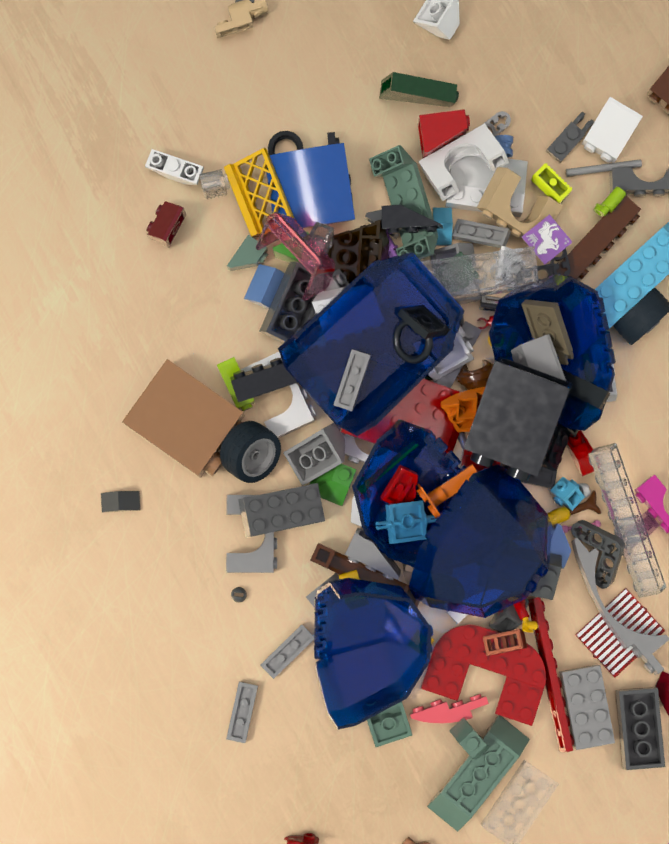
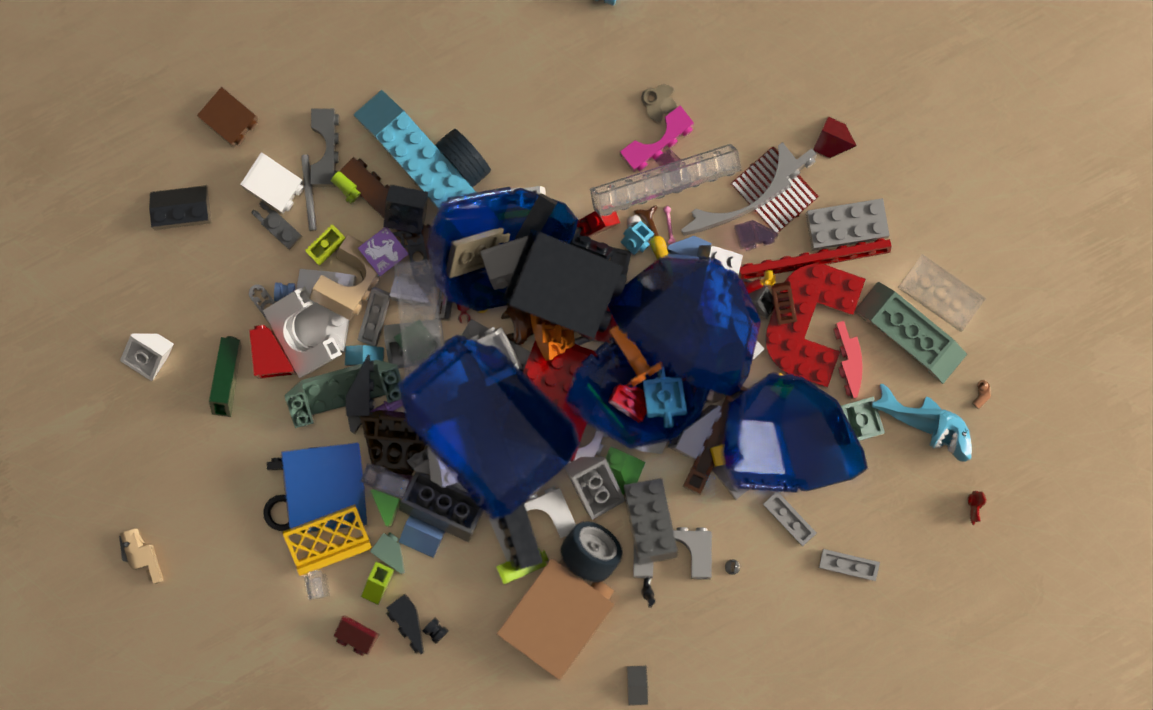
camera: 85 degrees left, 0 degrees up
white slope [145,149,204,185] -> none
clear pink windscreen [256,212,335,301] -> none
light grey plate [333,349,371,411] -> none
black tile [393,305,450,364] -> none
sand green slope [449,717,490,760] -> none
dark grey beam [571,520,625,589] -> none
dark grey brick [615,687,665,770] -> none
none -> black slope [149,185,211,230]
none -> lime slope [361,562,395,605]
none -> black brick [383,184,428,234]
none -> black slope [386,594,424,654]
none -> black wheel [422,617,449,644]
none -> black piece [641,578,655,608]
none -> clear purple slope [734,220,778,251]
none -> medium azure piece [872,384,971,462]

